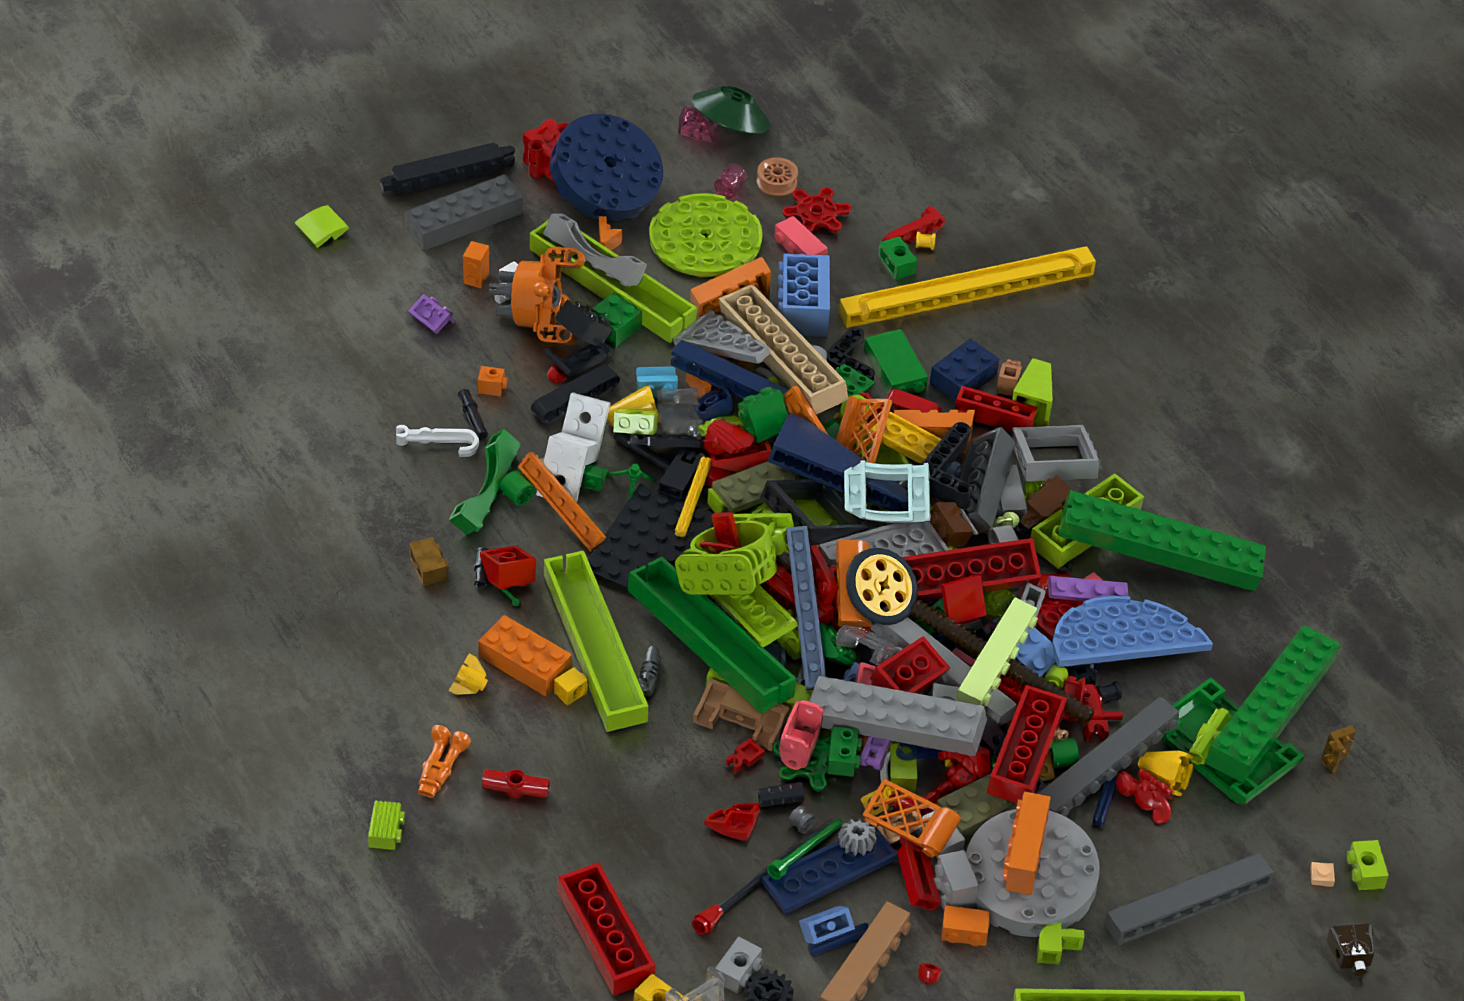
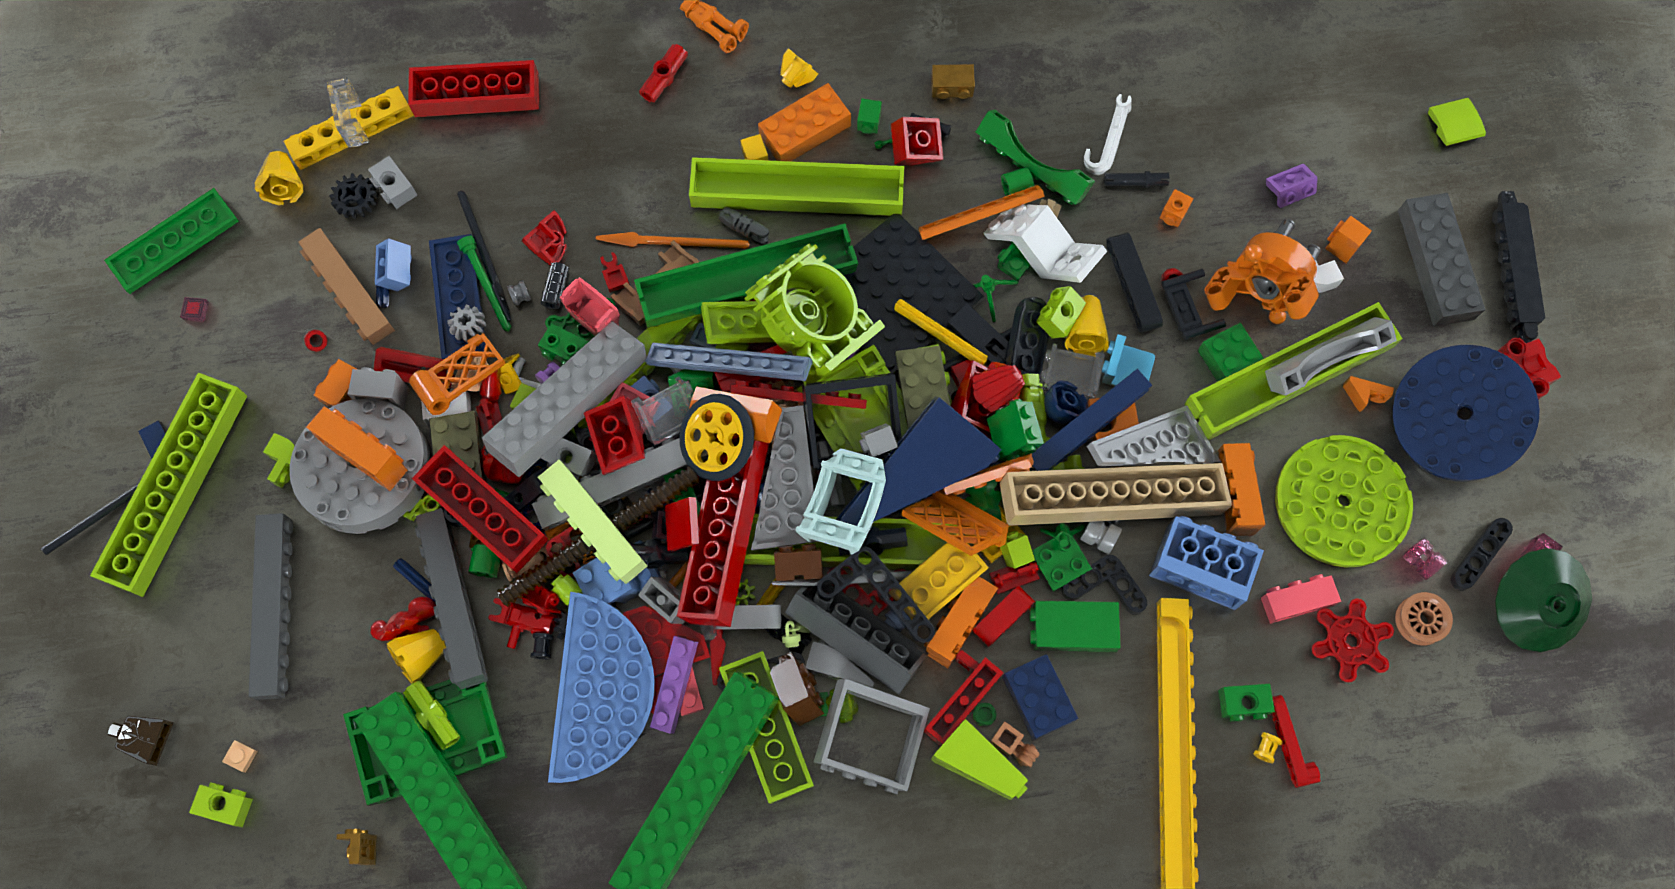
camera: 115 degrees right, 25 degrees up
black brick [555,299,613,347] -> none
red cone [692,904,723,935] -> none
red dish [699,542,738,554] -> none
red plate [711,512,742,548] -> none
none -> orange piece [595,232,750,249]
none -> green brick [857,98,882,134]
none -> light grey brick [859,423,898,457]
none -> black beam [1451,518,1513,591]

